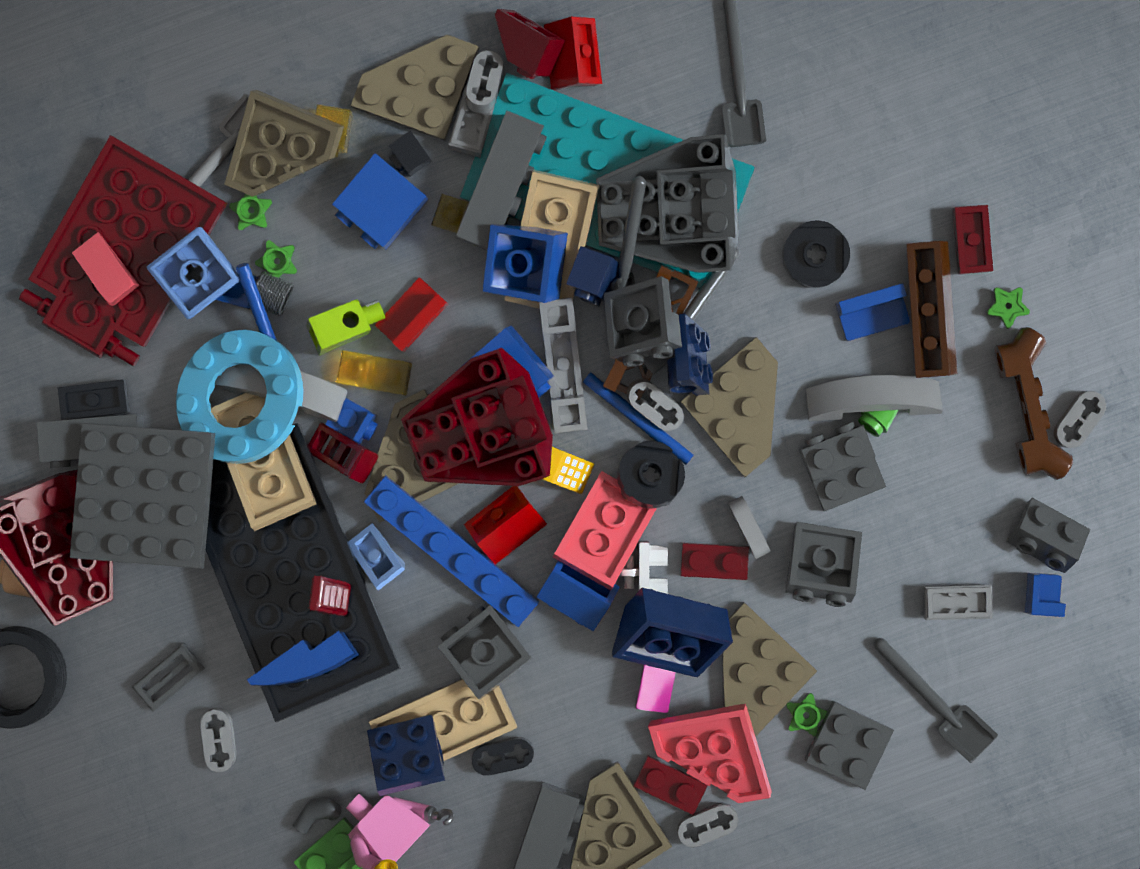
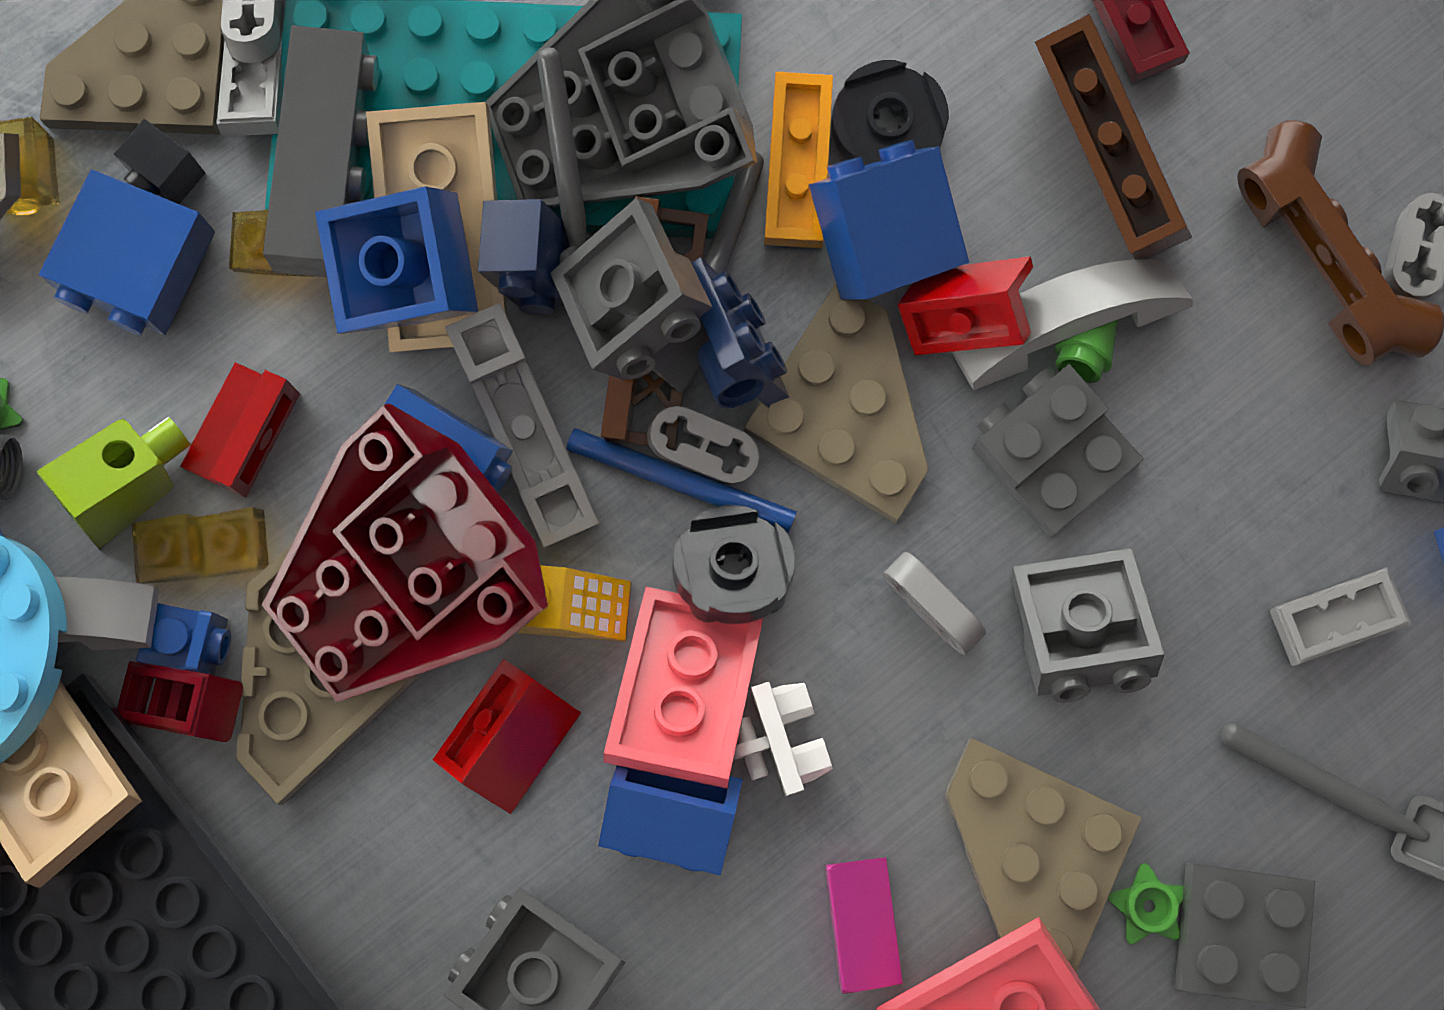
camera: 20 degrees left, 10 degrees down
dark red slope [309,575,351,616] -> none
light blue slope [348,523,405,591] -> none
blue plate [364,475,539,627] -> none
dark blue slope [612,587,733,678] -> none
dark red plate [680,542,749,580] -> none
blue panel [835,283,910,341] -> none
bright green plate [986,287,1030,329] -> none
none -> light orange plate [764,71,833,249]
none -> blue brick [809,140,969,300]
none -> red panel [897,256,1034,355]

